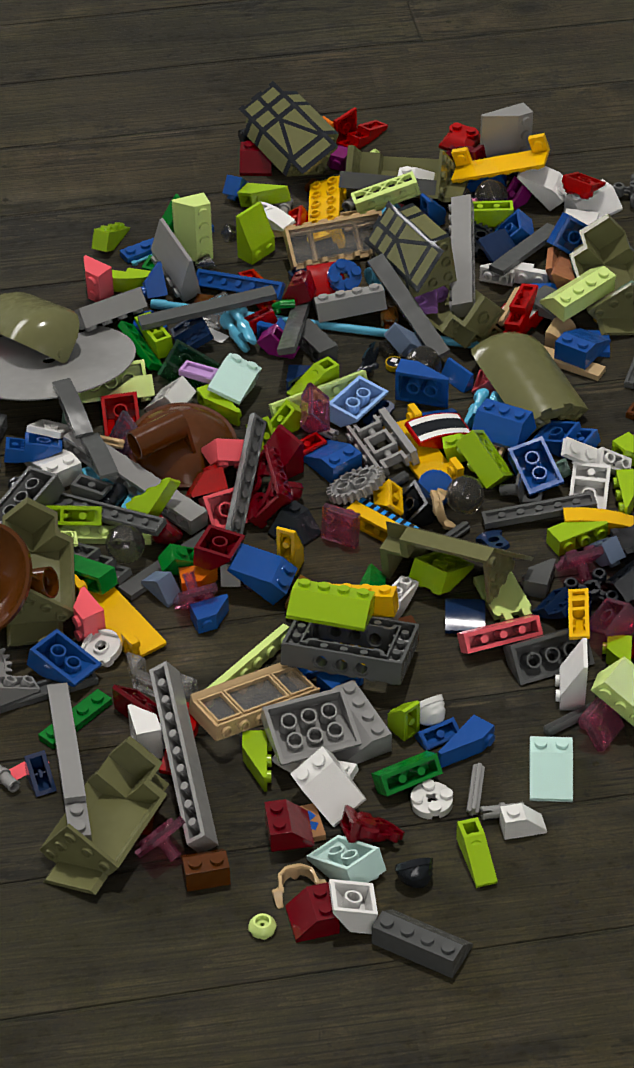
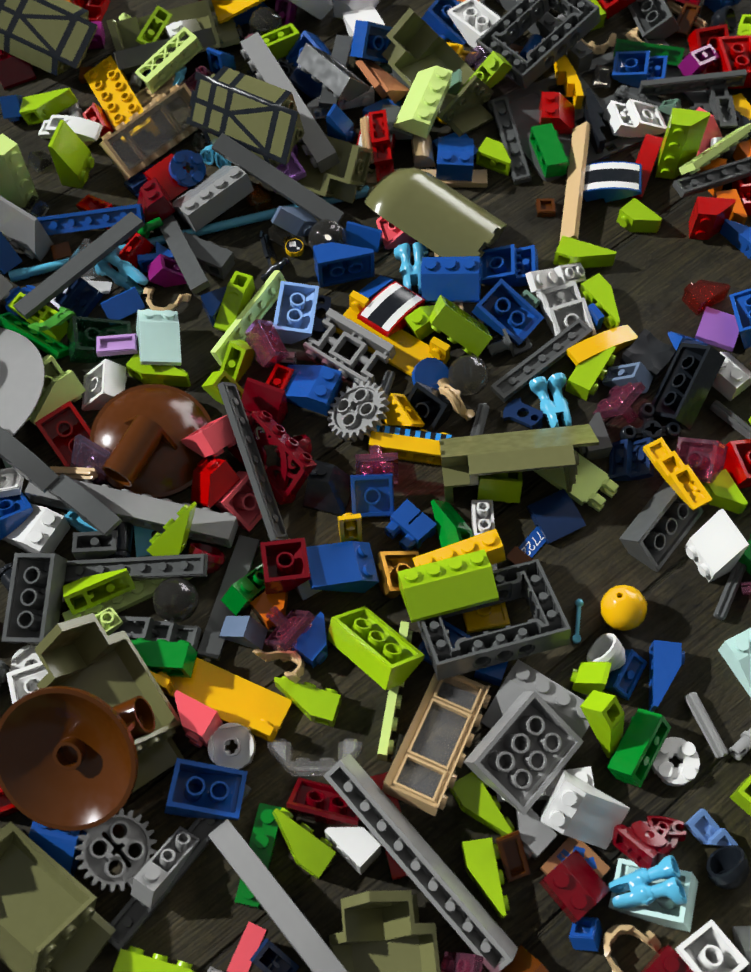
camera: 30 degrees left, 20 degrees up
coral brick [457,614,543,654] -> none
none -> bright green helmet [28,307,76,332]
none -> blue slope [100,287,145,324]
none -> lime slope [136,5,172,45]
none -> tan helmet [143,286,192,311]
none -> tan helmet [252,649,305,684]
none -> lime slope [272,808,336,879]
none -> lime slope [274,676,342,727]
none -> slope [296,43,370,101]
none -> blue slope [326,104,355,143]
none -> lime slope [327,606,425,691]
none -> blue tile [350,473,394,518]
none -> blue hips [385,499,437,551]
none -> lime slope [461,837,509,919]
none -> lime slope [476,137,511,176]
none -> reddish brown tile [496,830,531,883]
none -> light grey slope [516,808,558,860]
none -> blue sticker [518,525,546,558]
none -> medium azure piece [529,373,572,428]
none -> blue slope [569,917,603,952]
none -> medium azure hinge [572,599,584,644]
none -> lime slope [580,690,625,758]
none -> blue tile [588,303,605,330]
none -> yellow piece [601,585,647,631]
none -> medium azure piece [609,855,687,909]
none -> medium blue slope [684,809,738,846]

